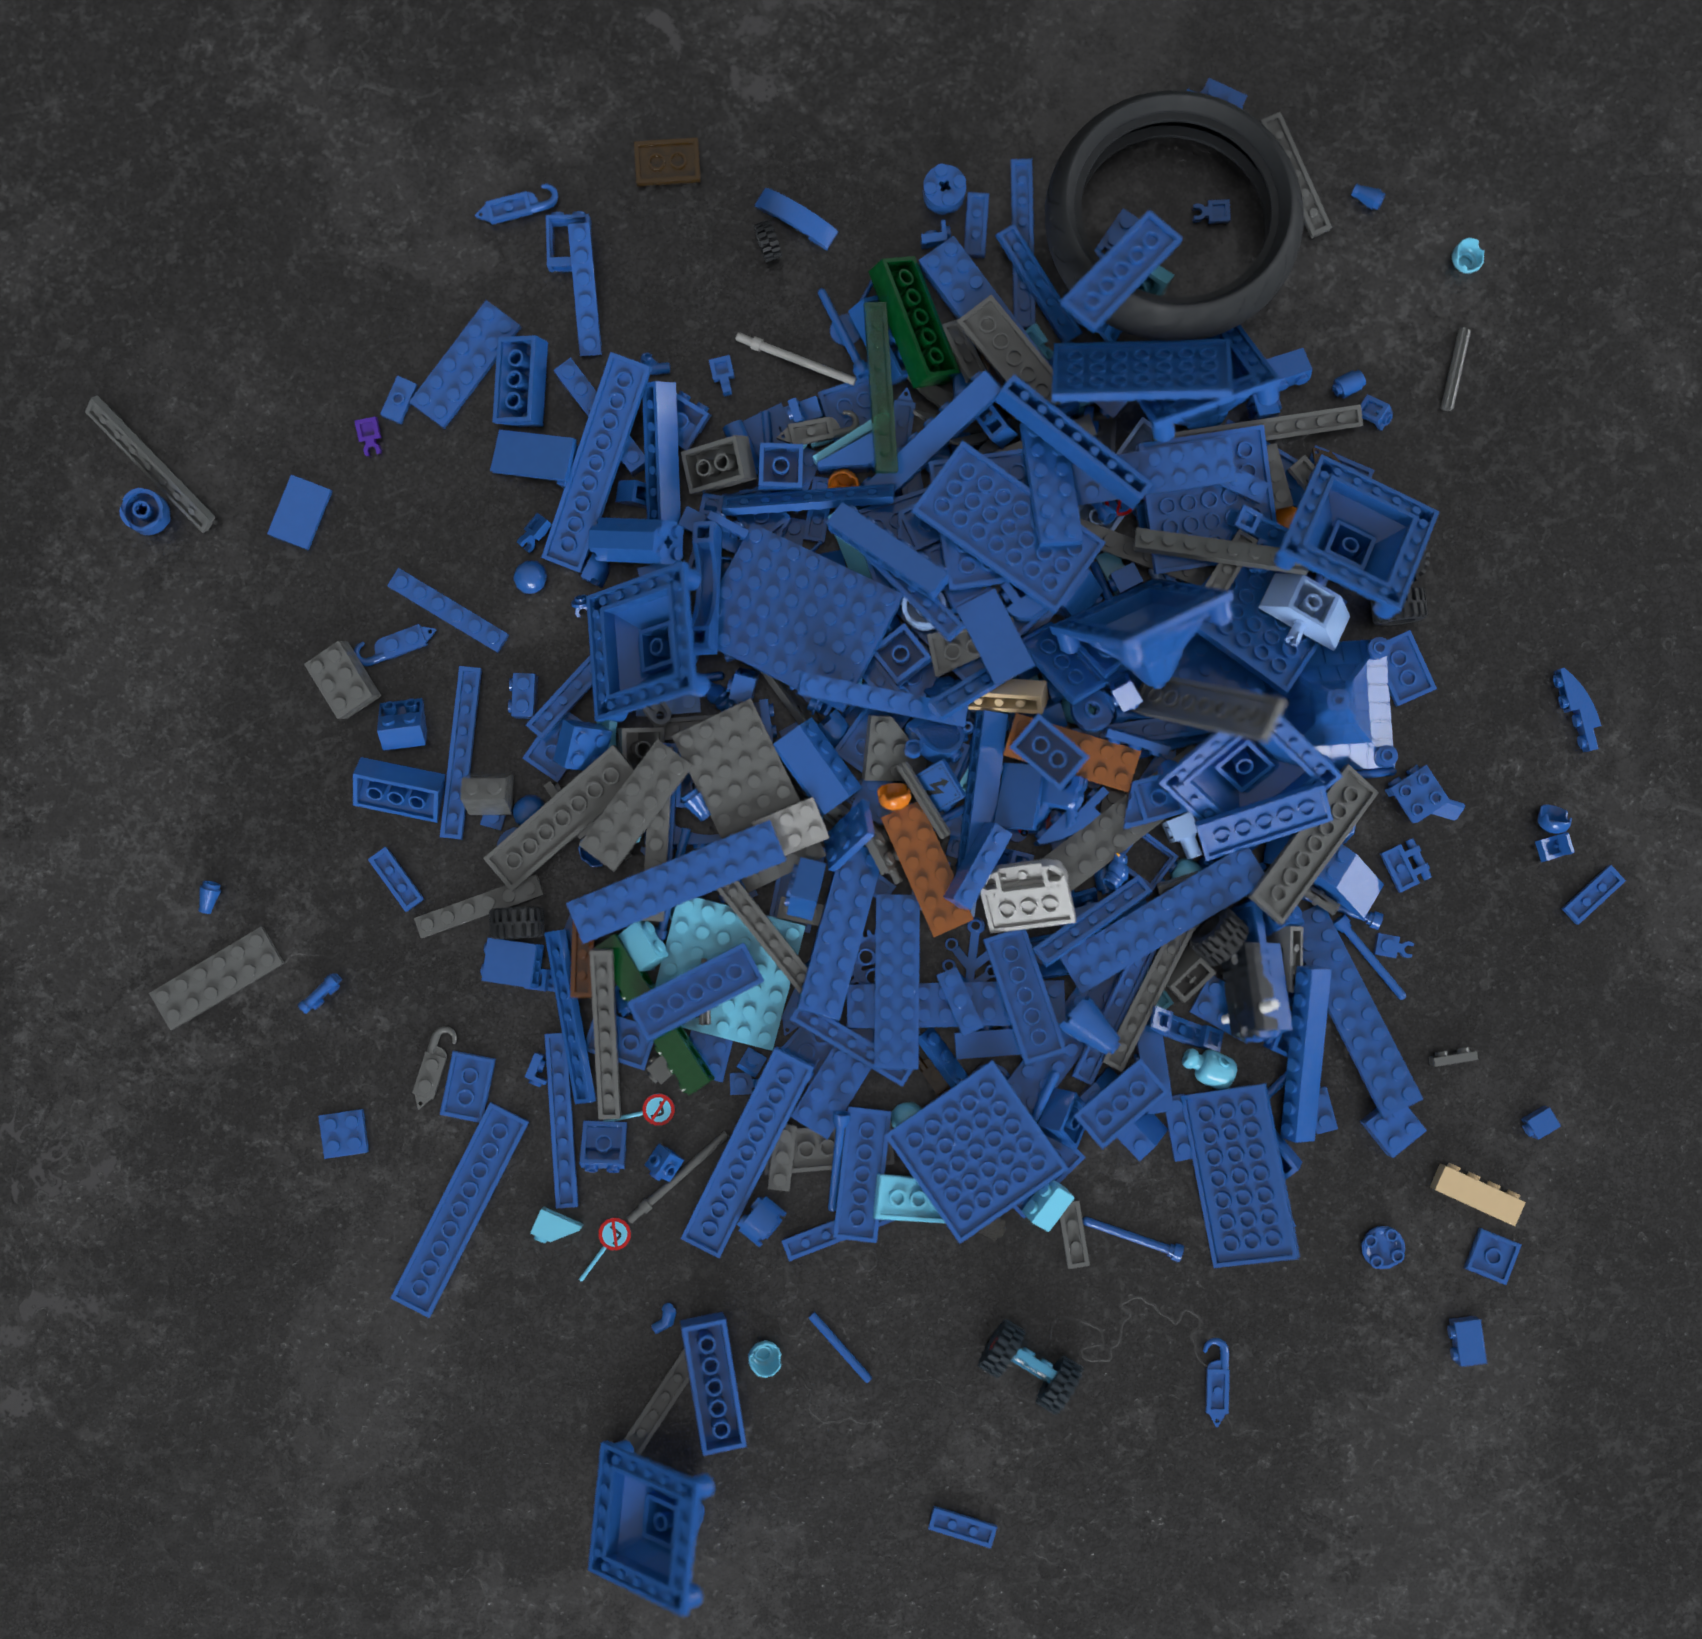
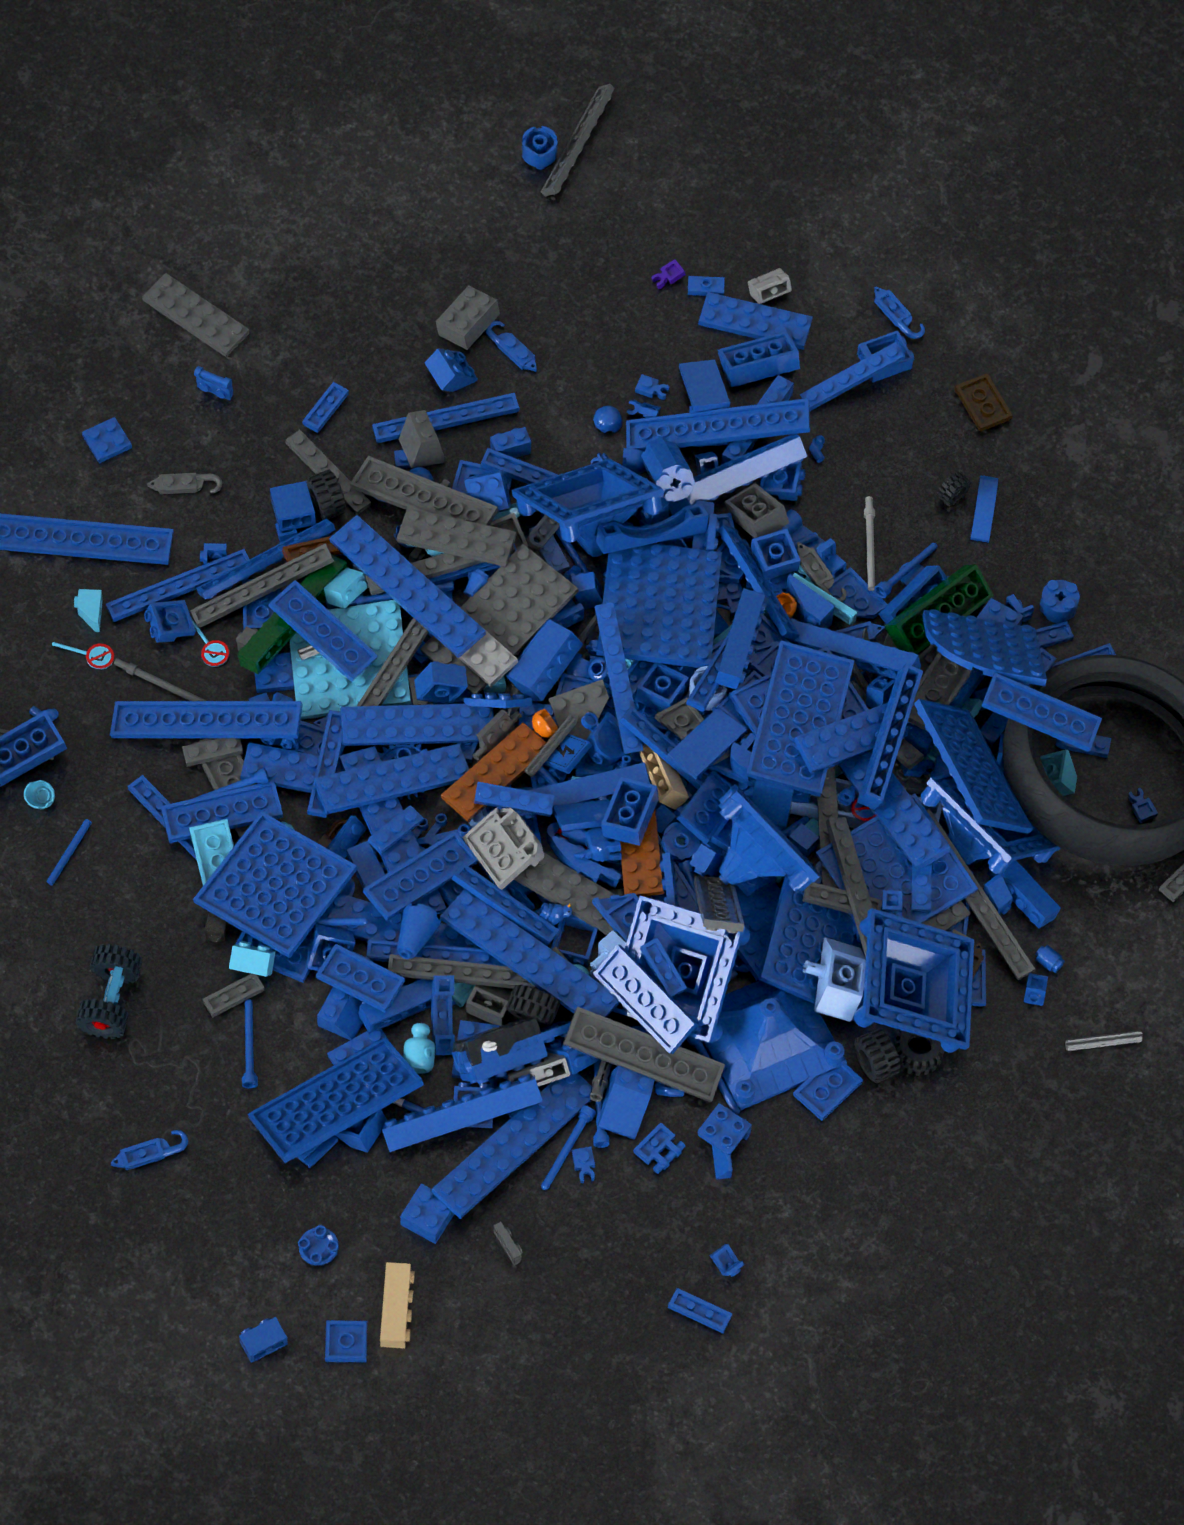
camera: 65 degrees right, 25 degrees down
blue cone [198,881,221,914] -> none
blue tile [267,475,332,550] -> none
blue slope [353,757,445,823] -> none
blue plate [387,568,509,653] -> none
blue tile [440,1050,496,1123] -> none
blue brick [645,1143,684,1182] -> none
blue plate [709,355,735,397] -> none
blue brick [737,1196,787,1247] -> none
clear green plate [863,302,898,474] -> none
blue plate [1315,1086,1338,1135] -> none
blue brick [1522,1106,1561,1140] -> none
blue hair [1538,805,1572,834] -> none
blue slope [1553,668,1601,752] -> none
none -> blue head [588,658,610,684]
none -> blue plate [635,374,670,400]
none -> blue plate [640,938,687,997]
none -> light grey brick [748,268,792,304]
none -> blue plate [922,609,1047,686]

